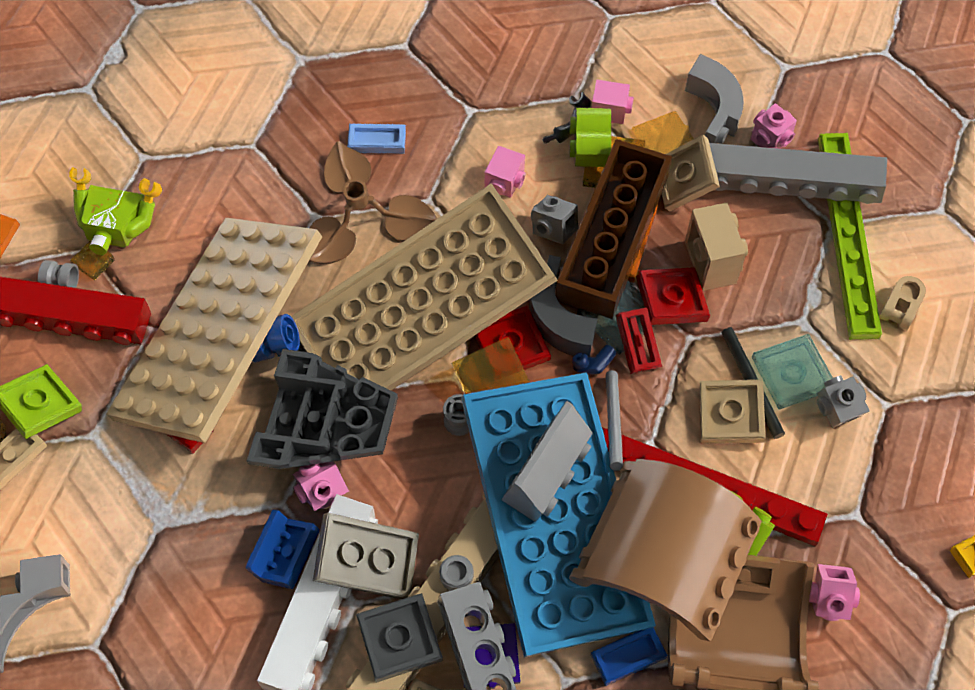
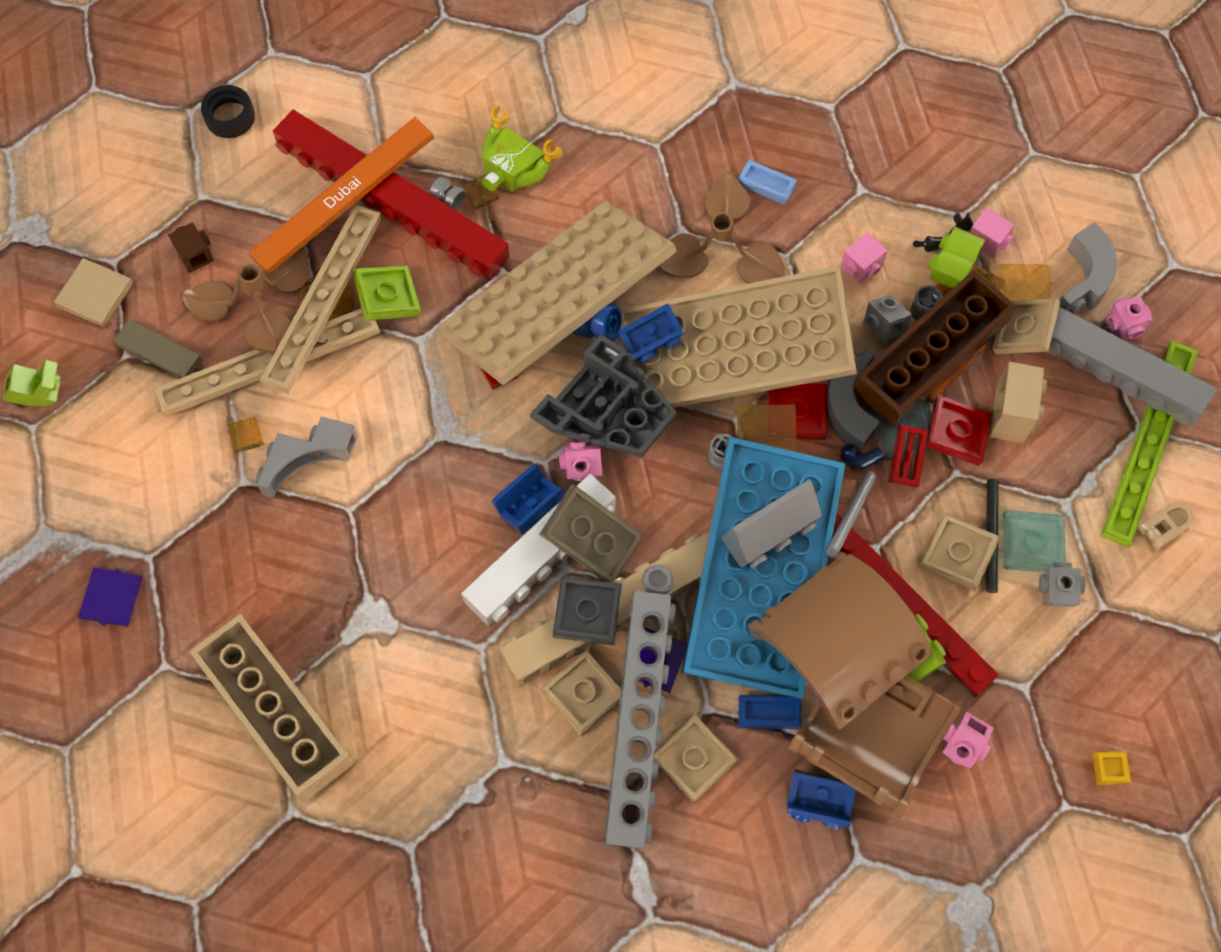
camera: 25 degrees right, 5 degrees up
none -> blue bracket [618,303,685,363]
none -> dark grey wheel [910,285,943,321]

